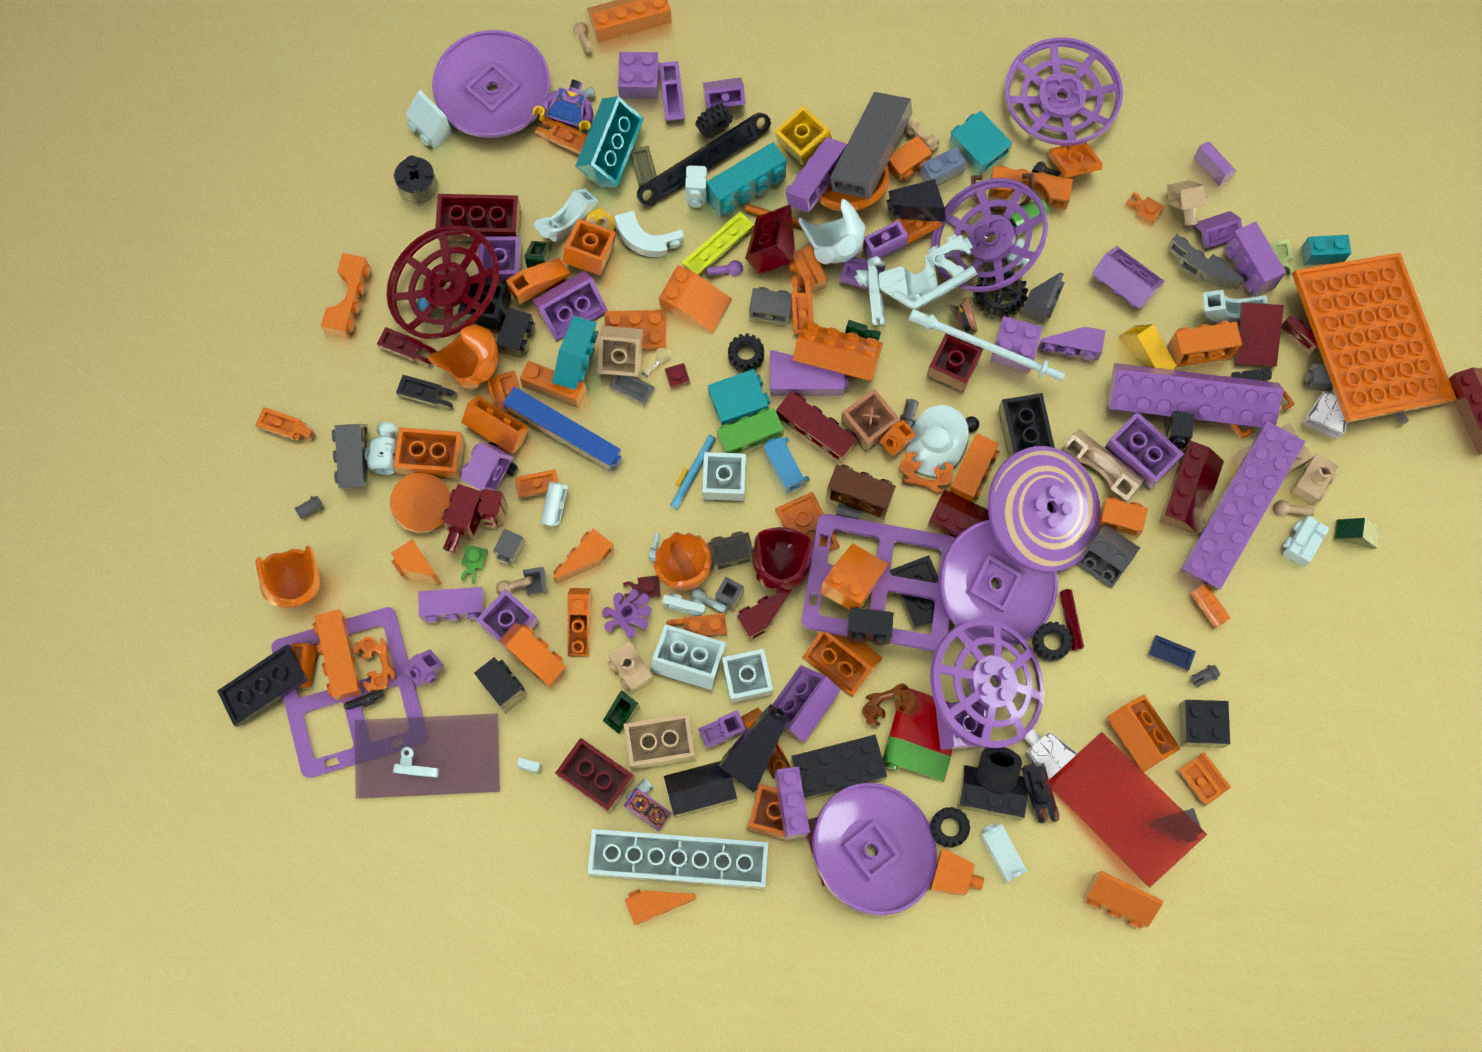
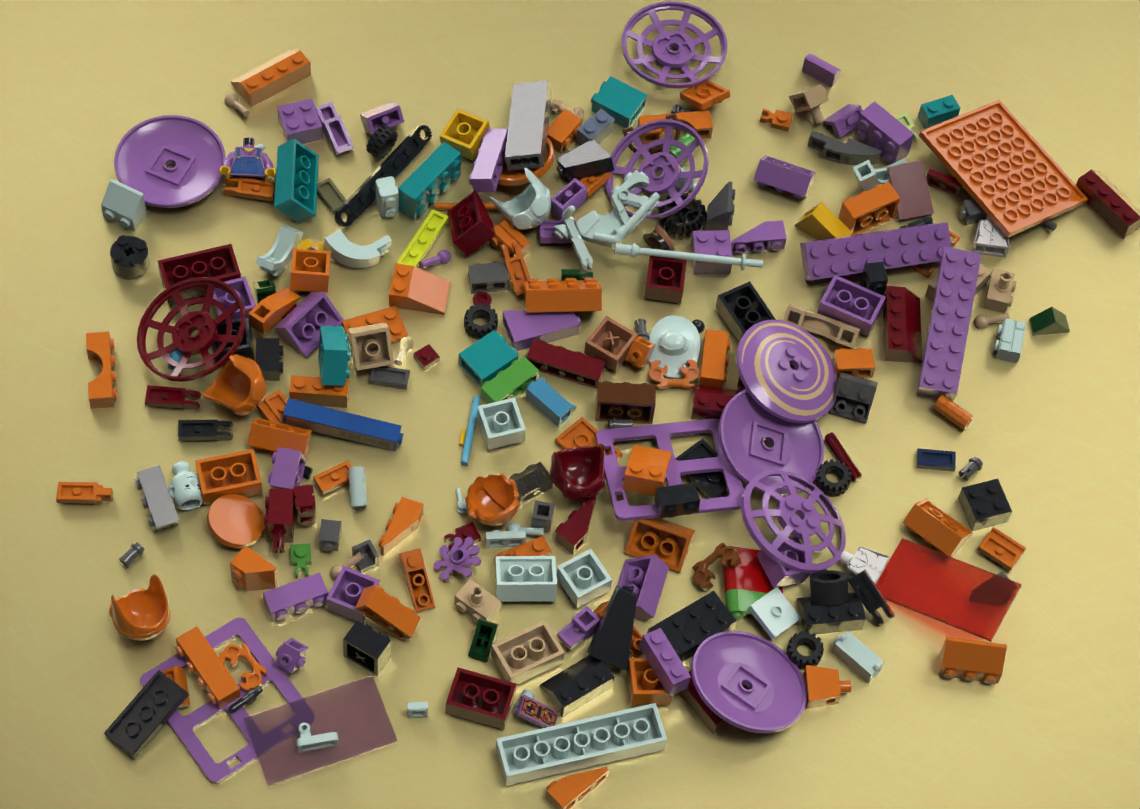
camera: 25 degrees left, 15 degrees down
none -> dark red tile [473,292,492,307]
none -> light aqua plate [748,587,802,640]

